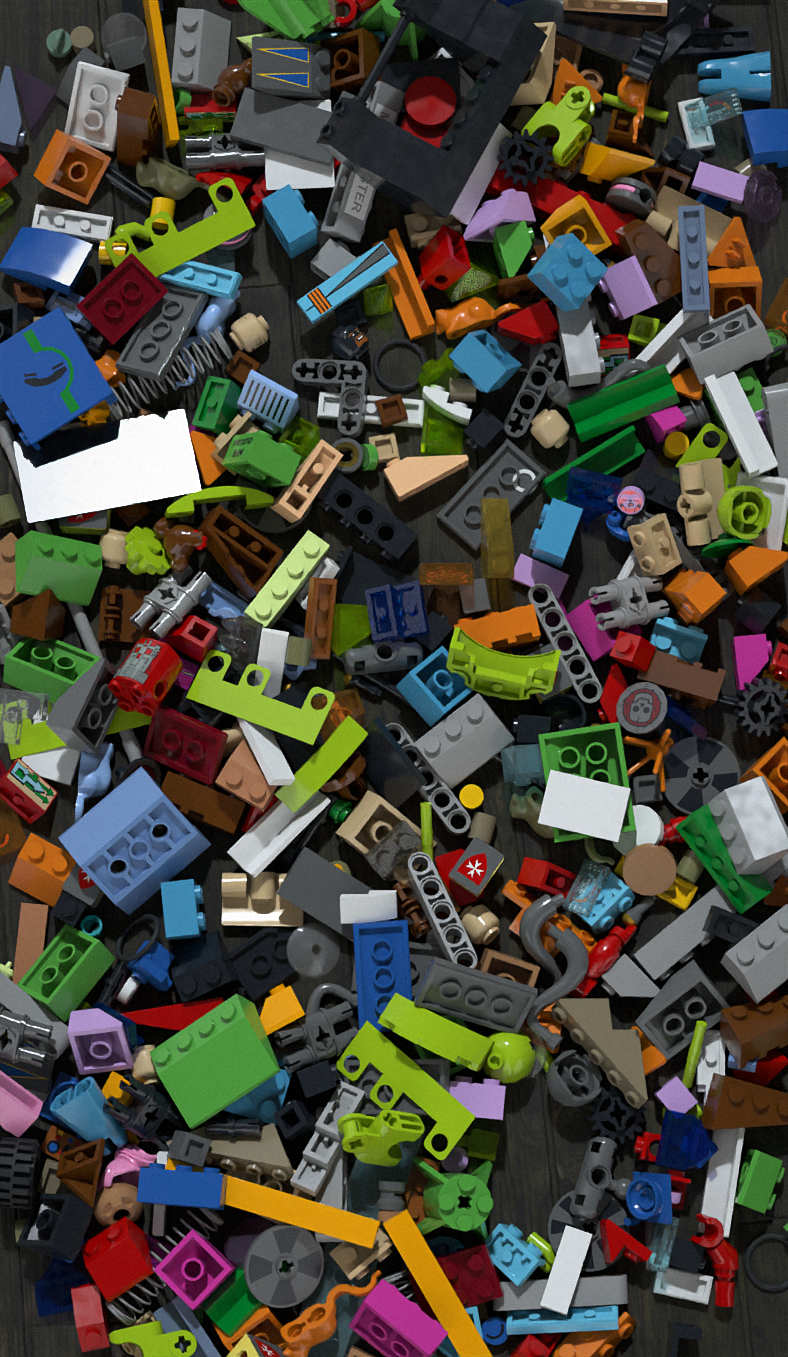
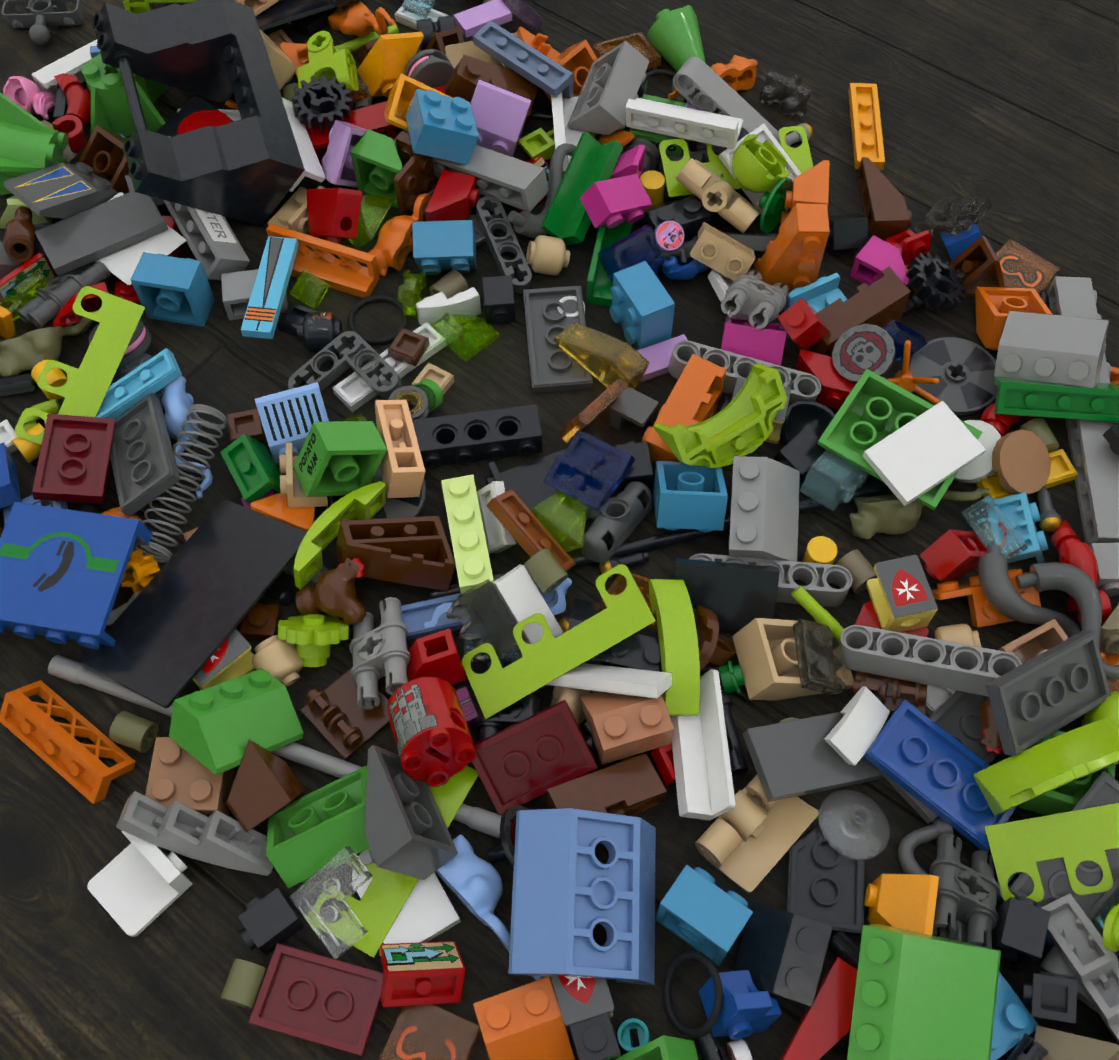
camera: 45 degrees left, 20 degrees down
tan head [229,313,270,352] -> none
light nougat slope [384,455,469,502] -> none
none -> dark pink brick [580,174,652,229]

